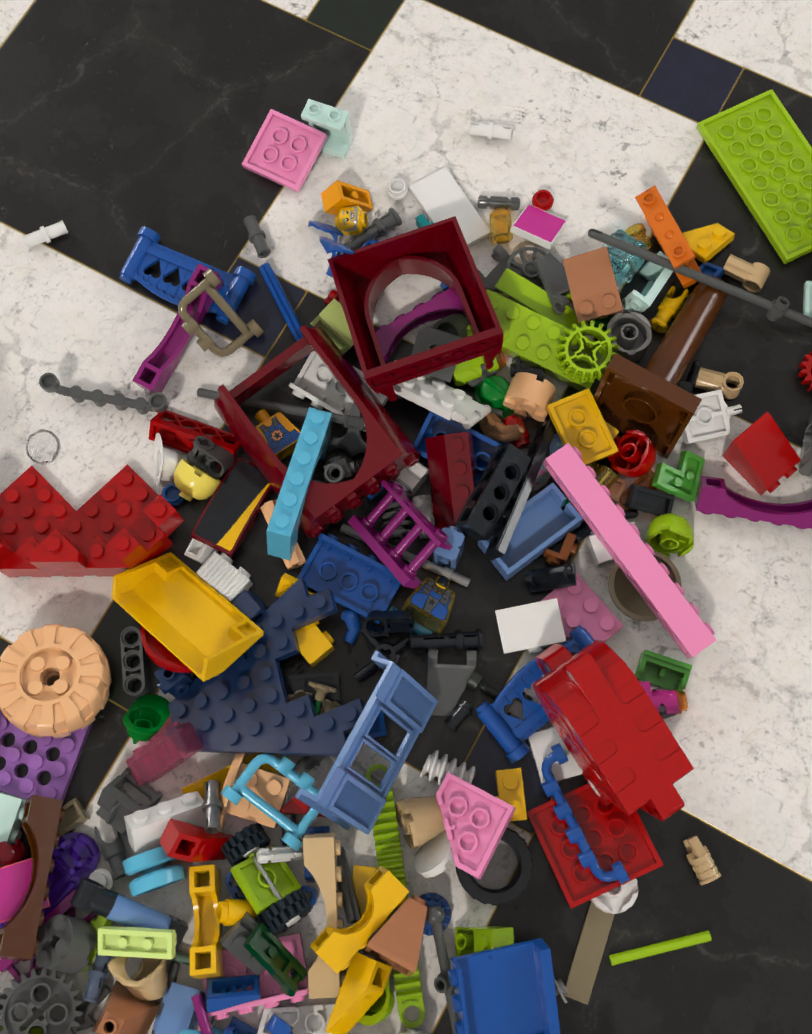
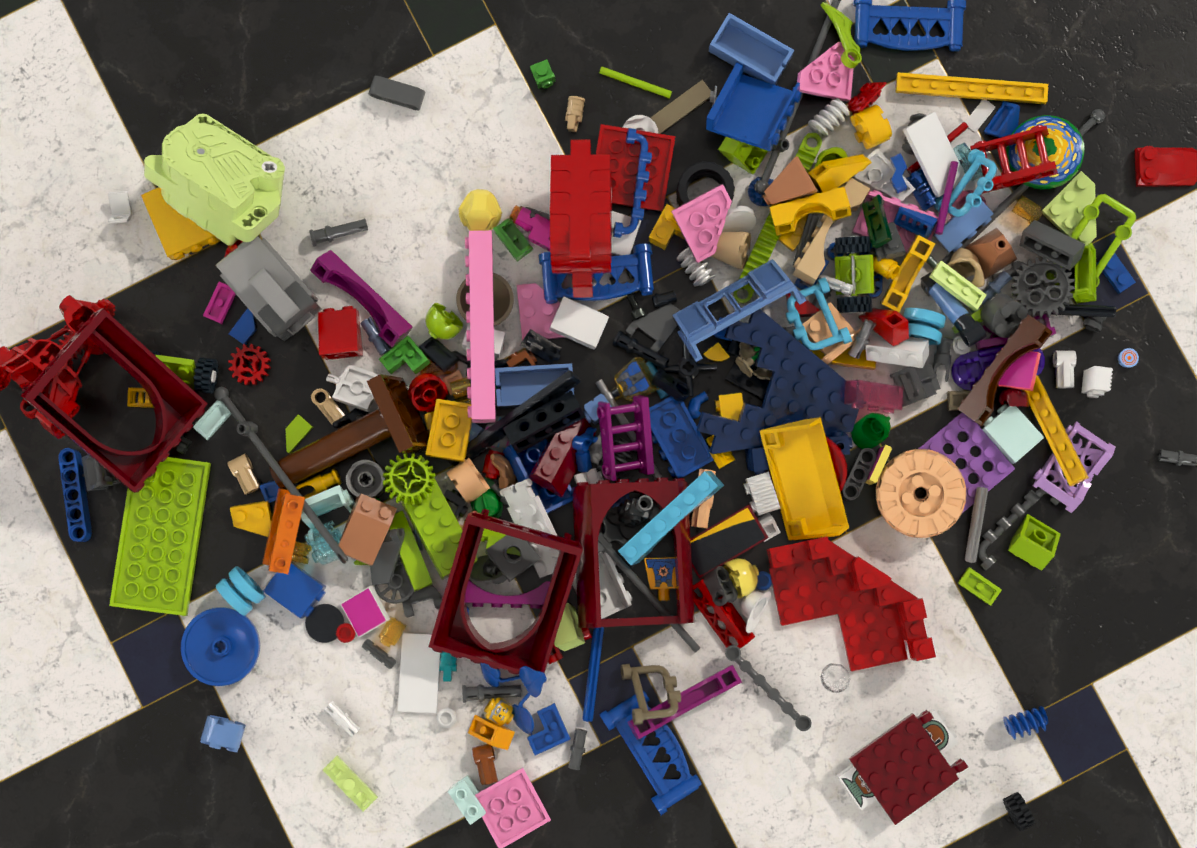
camera: 150 degrees left, 10 degrees up
none -> blue dish [181,608,260,686]
none -> medium blue brick [200,715,246,752]
none -> medium azure wheel [216,566,266,616]
none -> blue brick [263,561,326,619]
none -> lime tile [285,414,314,454]
none -> black piece [305,604,344,643]
none -> yellowish green plate [323,755,378,812]
none -> sand blue pin [360,317,390,356]
none -> light yellow helmet [458,189,502,231]
none -> dark orange piece [472,744,498,785]
none -> blue plate [527,703,571,755]
none -> bright green bracket [530,59,556,89]
none -> blue bar [572,427,598,472]
none -> yellow tile [703,342,730,362]
none -> light yellow tile [865,445,892,485]

